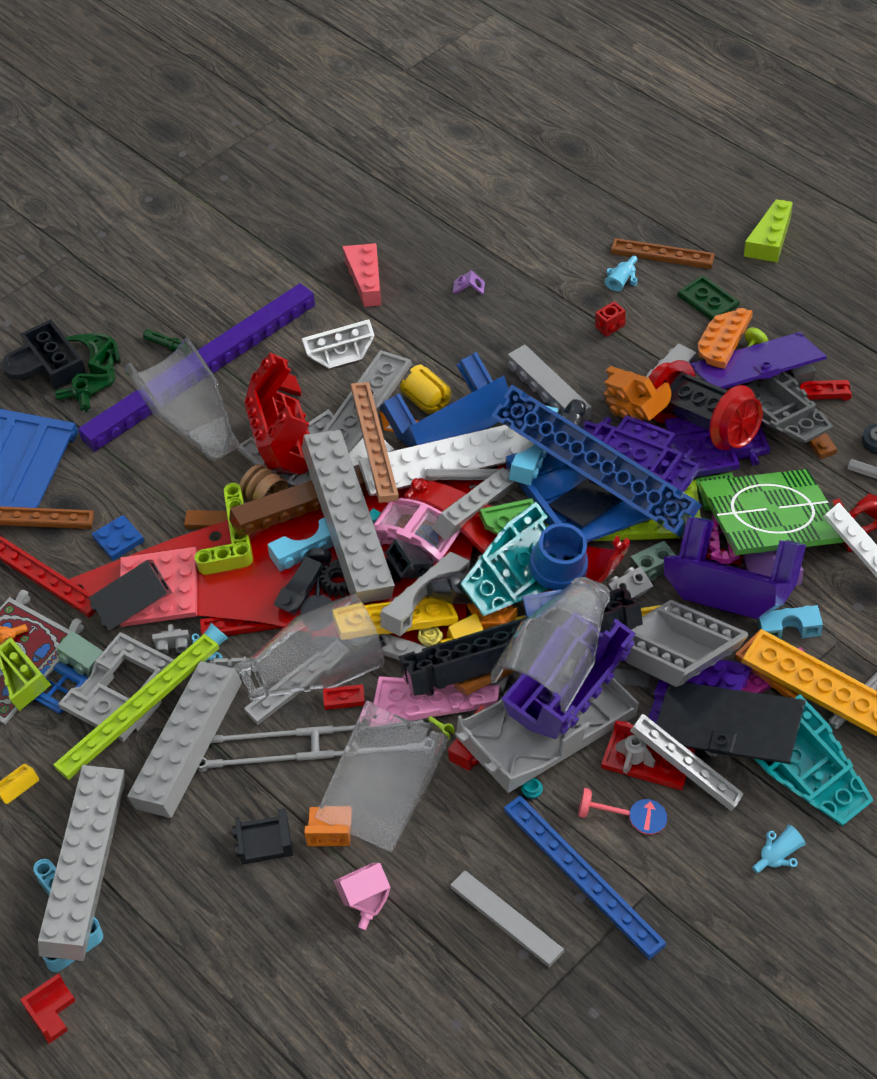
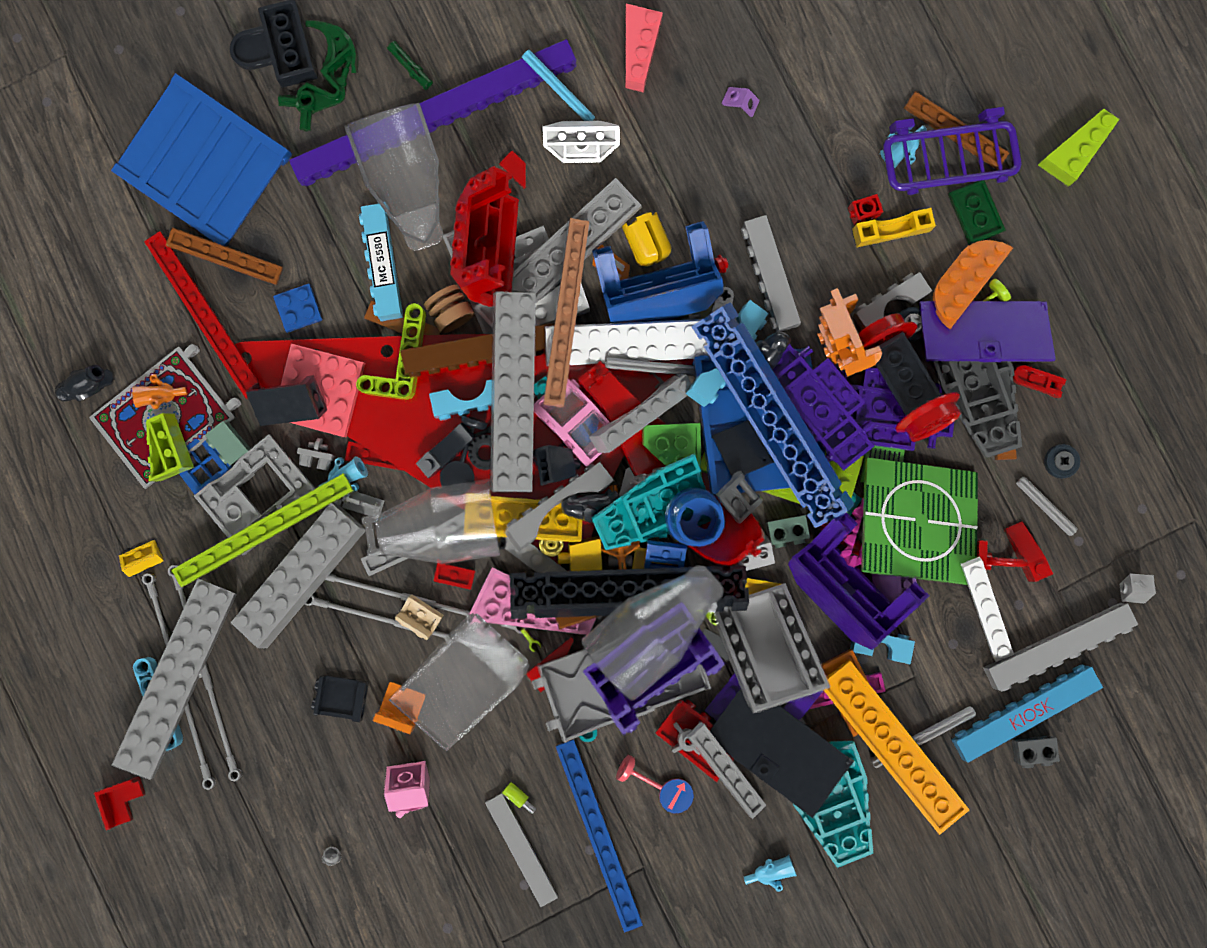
camera: 10 degrees right, 35 degrees up
none -> light grey bar [142,565,242,790]
none -> light grey plate [322,847,341,866]
none -> medium azure brick [359,203,404,321]
none -> tan bracket [395,594,444,640]
none -> lime piece [502,782,536,814]
none -> medium azure axle [522,50,595,121]
none -> dark grey plate [715,471,763,524]
none -> yellow arch [852,208,936,247]
none -> dark purple bar [883,107,1021,195]

